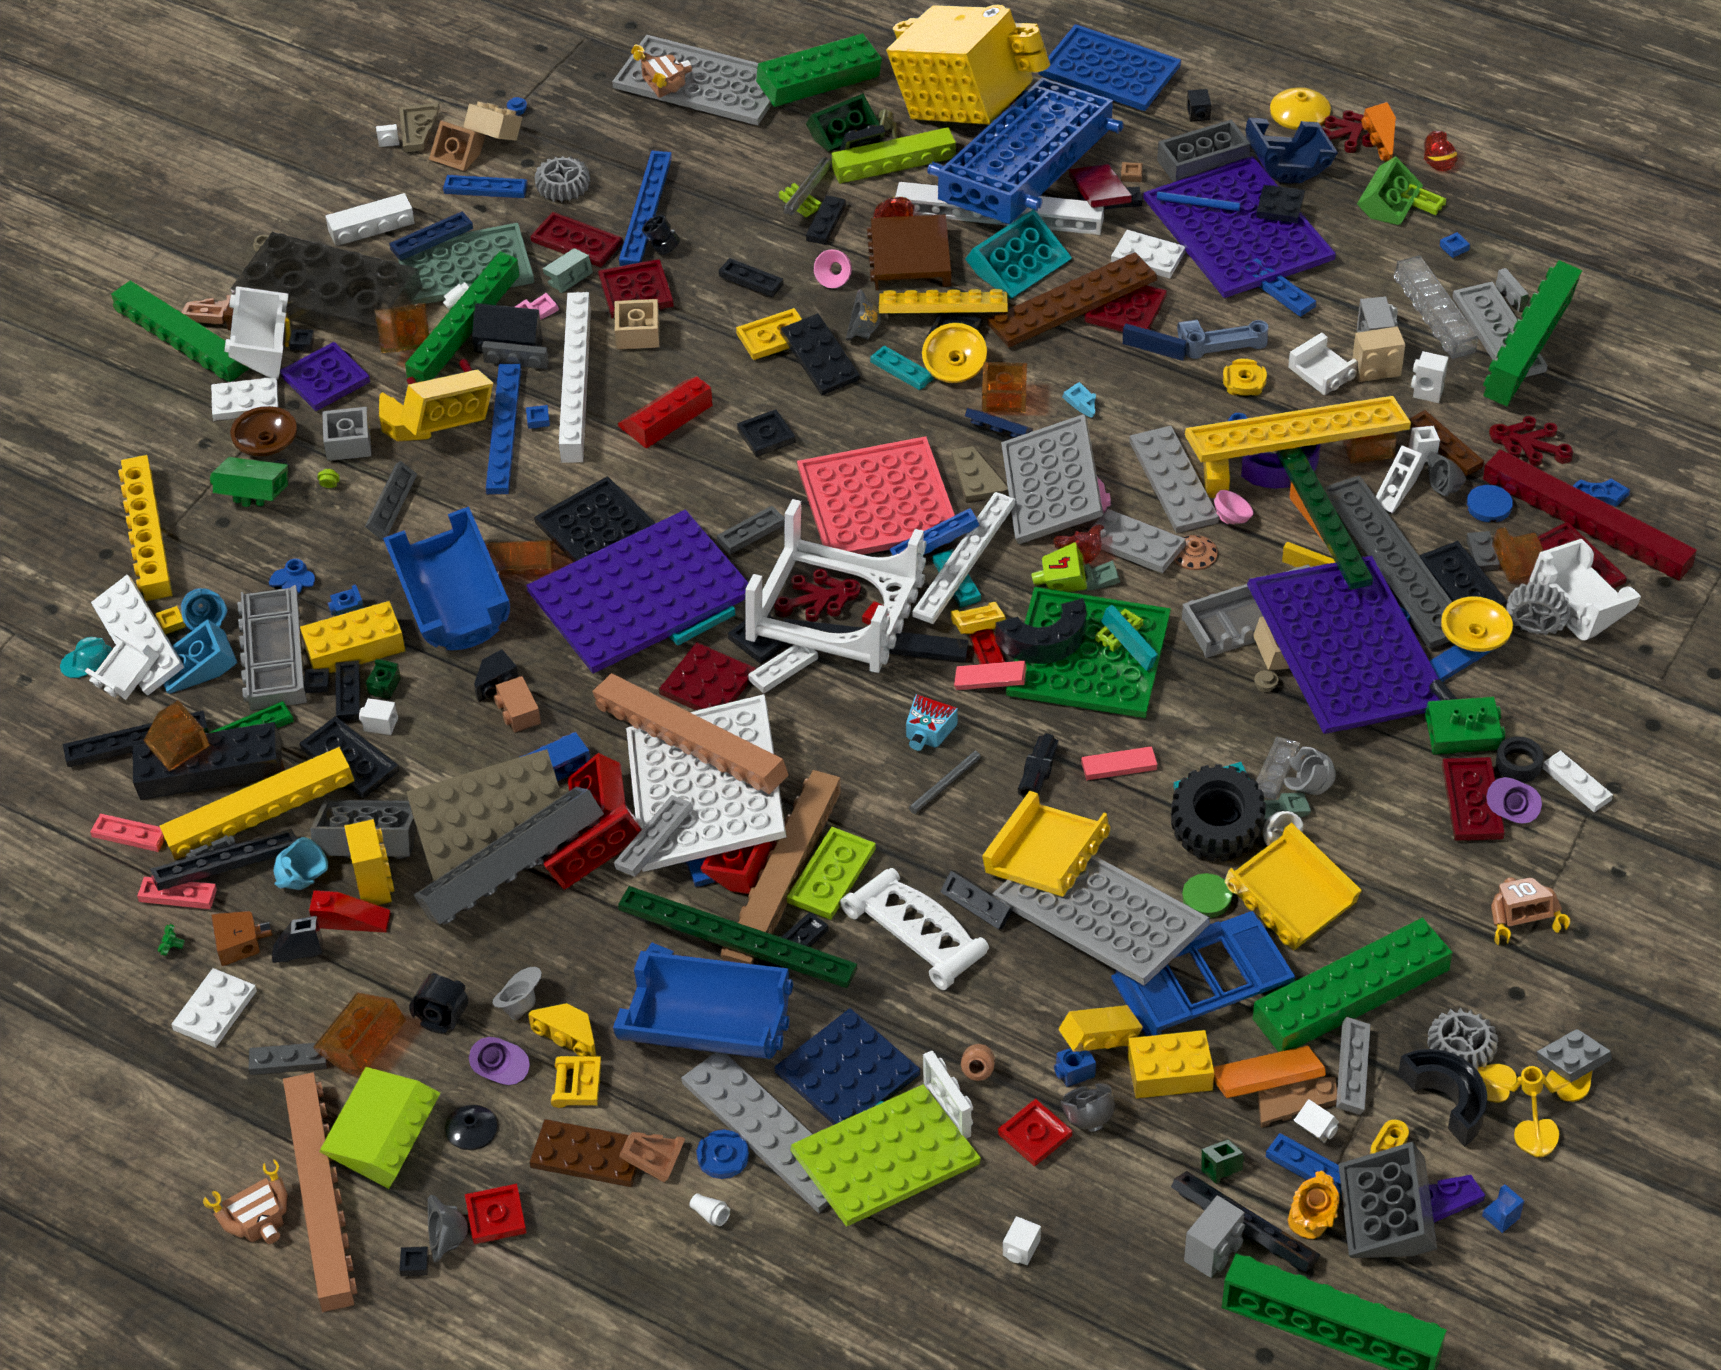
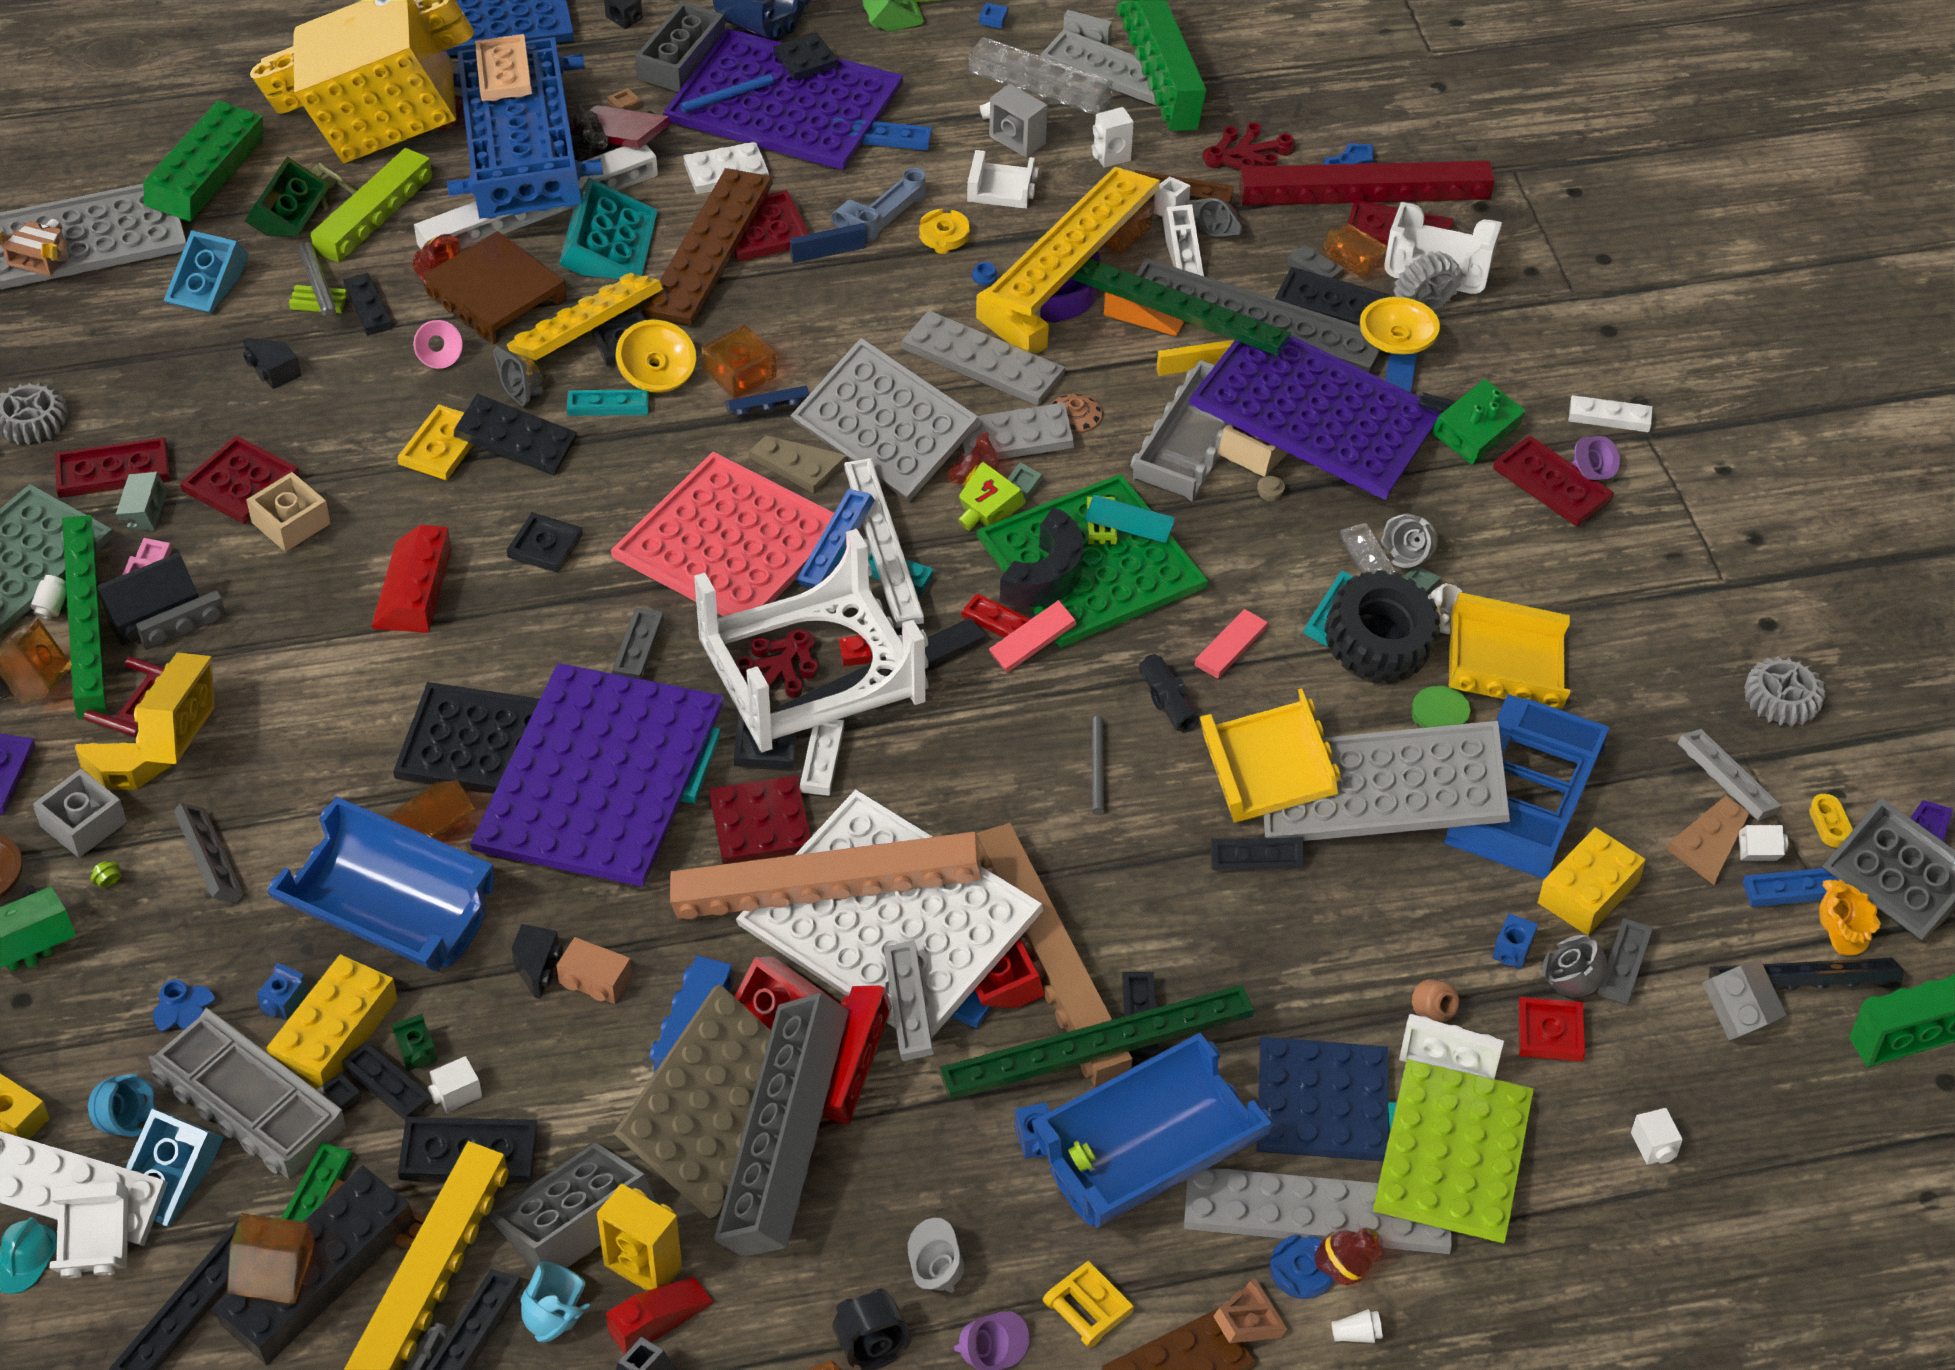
camera: 45 degrees left, 0 degrees up
yellow plate [155,606,186,634] -> none
blue plate [486,364,521,495] -> none
blue plate [526,405,550,429] -> none
yellow slope [528,1003,596,1057] -> none
white brick [559,292,591,463] -> none
blue plate [619,151,672,266] -> none
black wheel [642,215,680,255] -> none
black plate [718,258,784,297] -> none
lime plate [787,827,876,920] -> none
black plate [840,124,885,151] -> none
white piece [840,868,989,990] -> none
torso [906,694,958,751] -> none
yellow plate [950,602,1006,634] -> none
yellow brick [1058,1005,1143,1052] -> none
medium azure slope [1062,382,1096,418] -> none
light grey brick [1184,1195,1245,1278] -> none
dark green brick [1201,1139,1244,1184] -> none
orange tile [1213,1045,1326,1098] -> none
bright pink piece [1214,490,1253,525] -> none
green brick [1253,917,1453,1052] -> none
tan brick [1352,327,1405,382] -> none
black brick [1398,1049,1487,1147] -> none
blue tile [1467,485,1512,522] -> none
yellow plant [1477,1064,1593,1157] -> none
nougat torso [1491,878,1570,945] -> none
black tyre [1496,736,1544,783] -> none
dark grey plate [1537,1029,1612,1082] -> none
none -> dark azure slope [164,230,249,314]
none -> black slope [243,338,301,389]
none -> light nougat plate [475,34,532,101]
none -> clear smoke hinge [571,104,608,162]
none -> lime plate [1068,1140,1097,1172]
none -> clear red hair [1314,1227,1384,1285]
none -> dark grey plate [1597,918,1653,1005]
none -> light grey slope [1702,958,1787,1040]

